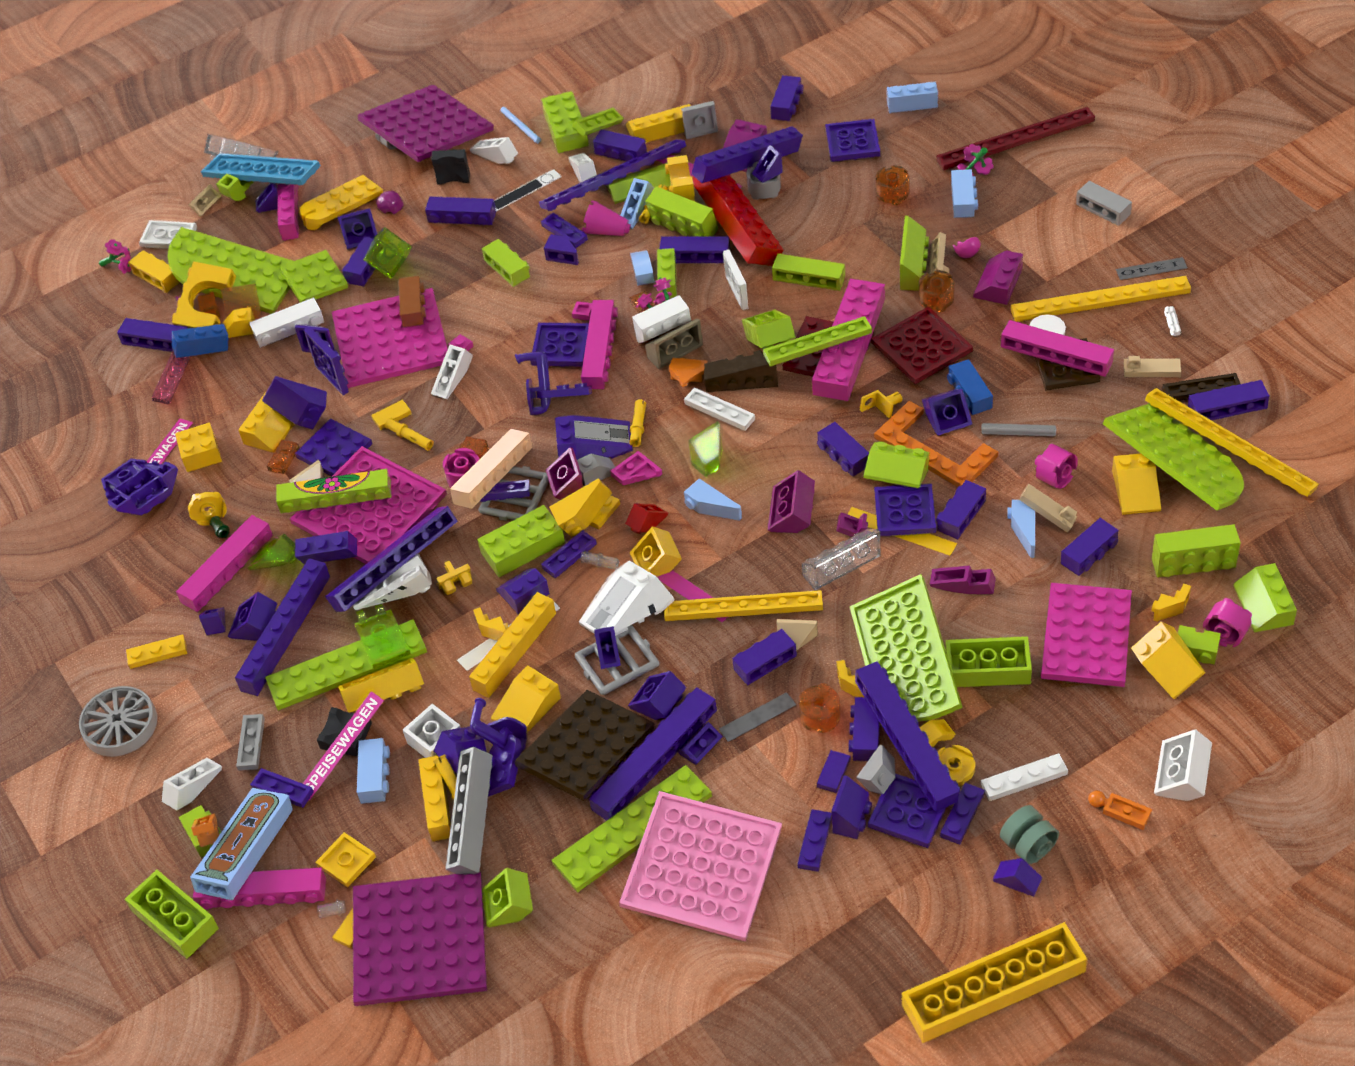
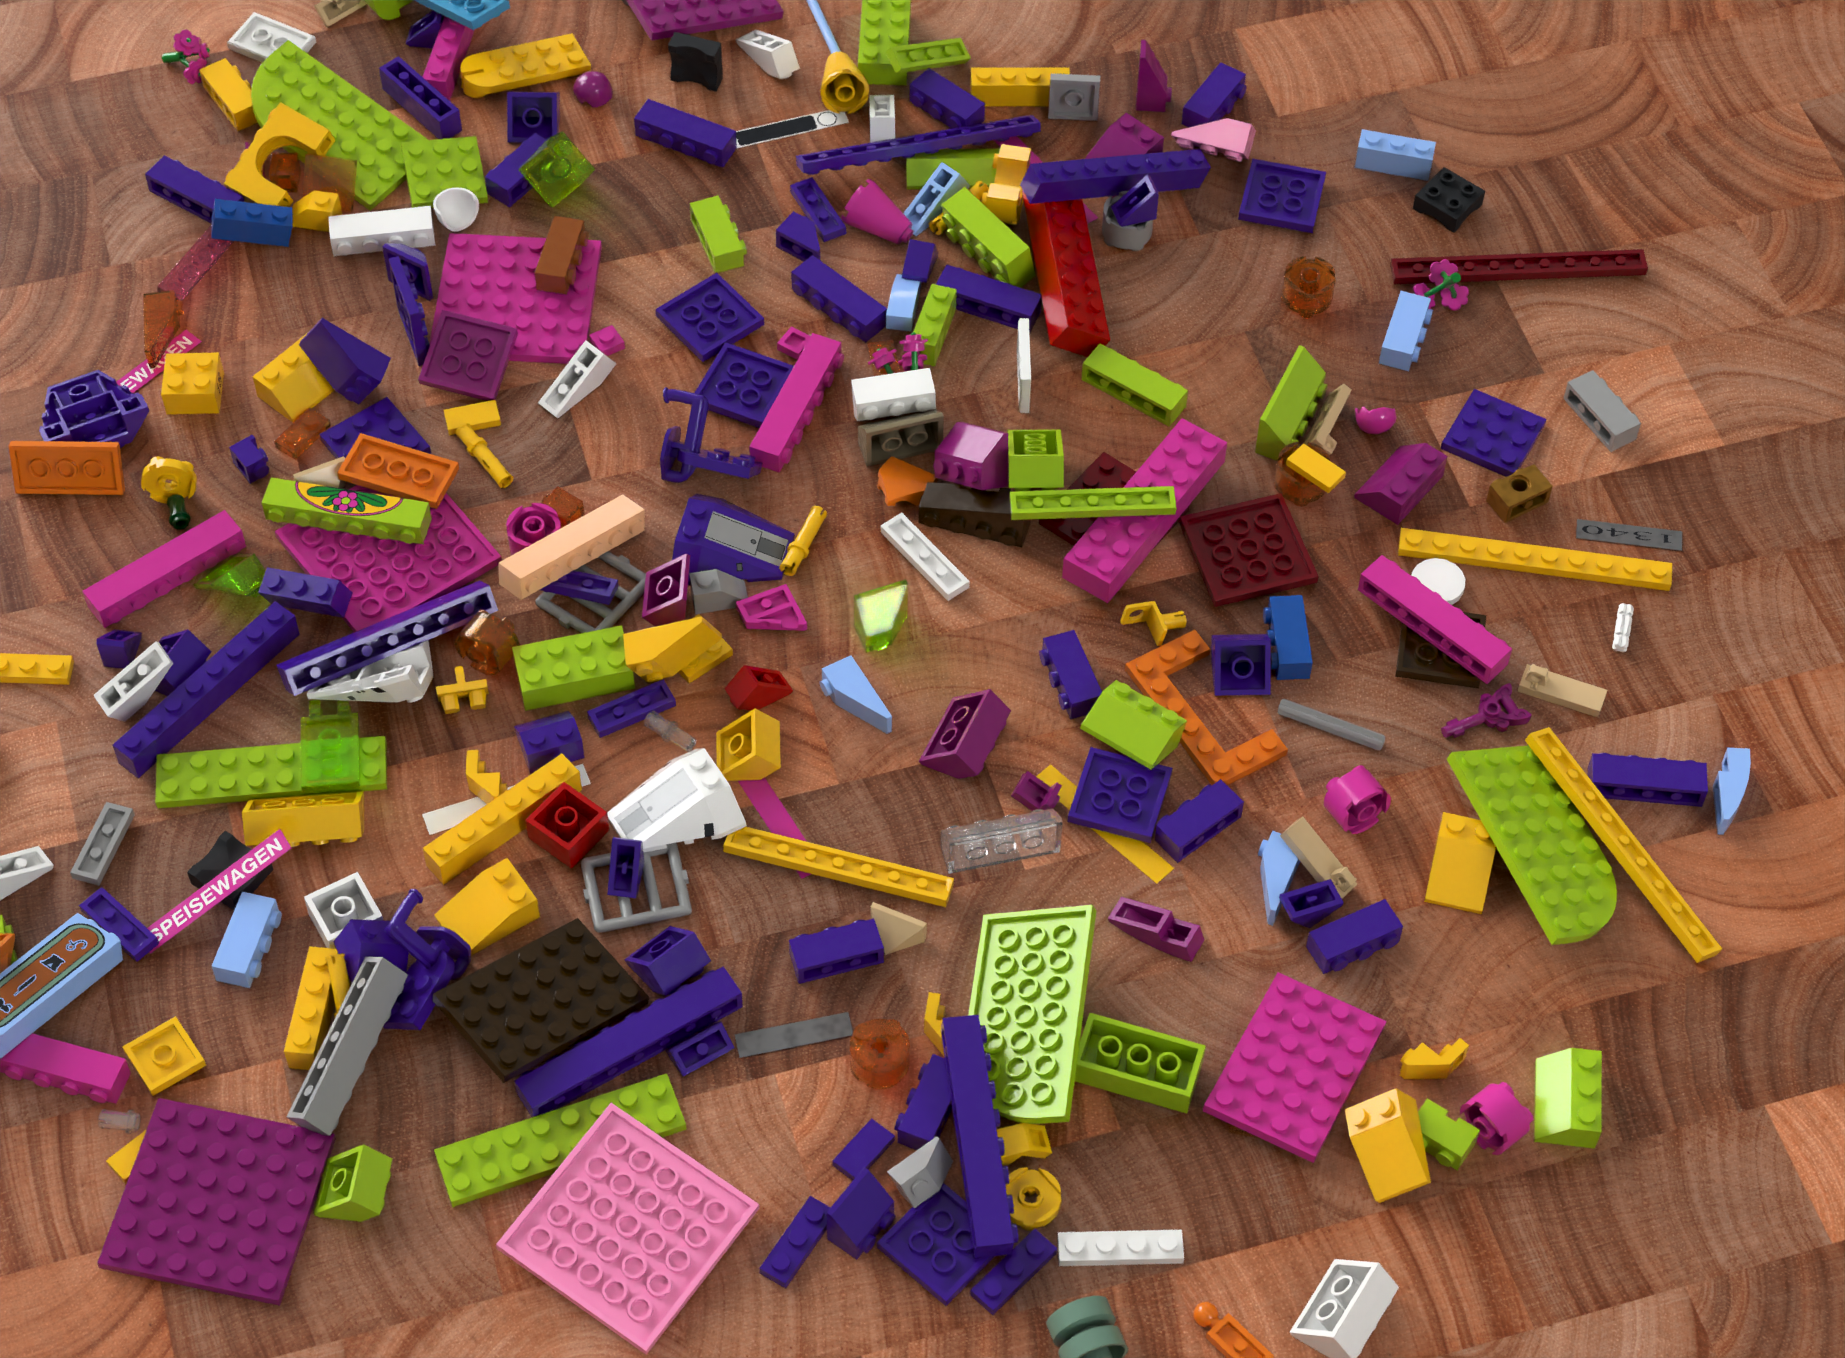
camera: 10 degrees right, 5 degrees up
lime brick [1152,524,1241,577] -> none
dark brown plate [1162,373,1241,401] -> none
none -> orange plate [9,441,125,495]
none -> white slope [93,641,173,722]
none -> clear orange slope [143,290,184,369]
none -> dark purple brick [229,435,269,484]
none -> orange plate [337,433,459,509]
none -> dark purple brick [379,56,462,139]
none -> magenta plate [418,310,518,401]
none -> white helmet [433,188,479,232]
none -> clear orange brick [454,609,520,676]
none -> red brick [525,782,610,869]
none -> dark purple plate [655,273,764,362]
none -> dark purple brick [791,255,887,342]
none -> yellow cone [820,52,869,114]
none -> dark purple slope [902,239,938,283]
none -> magenta slope [933,422,1008,490]
none -> magenta slope [1136,40,1172,112]
none -> bright pink slope [1171,118,1256,162]
none -> dark purple slope [1279,879,1344,928]
none -> yellow tile [1286,443,1346,494]
none -> black brick [1413,167,1485,233]
none -> dark purple plate [1441,389,1547,477]
none -> magenta piece [1441,683,1532,738]
none -> pearl gold brick [1486,464,1553,523]
none -> light blue slope [1713,748,1751,835]

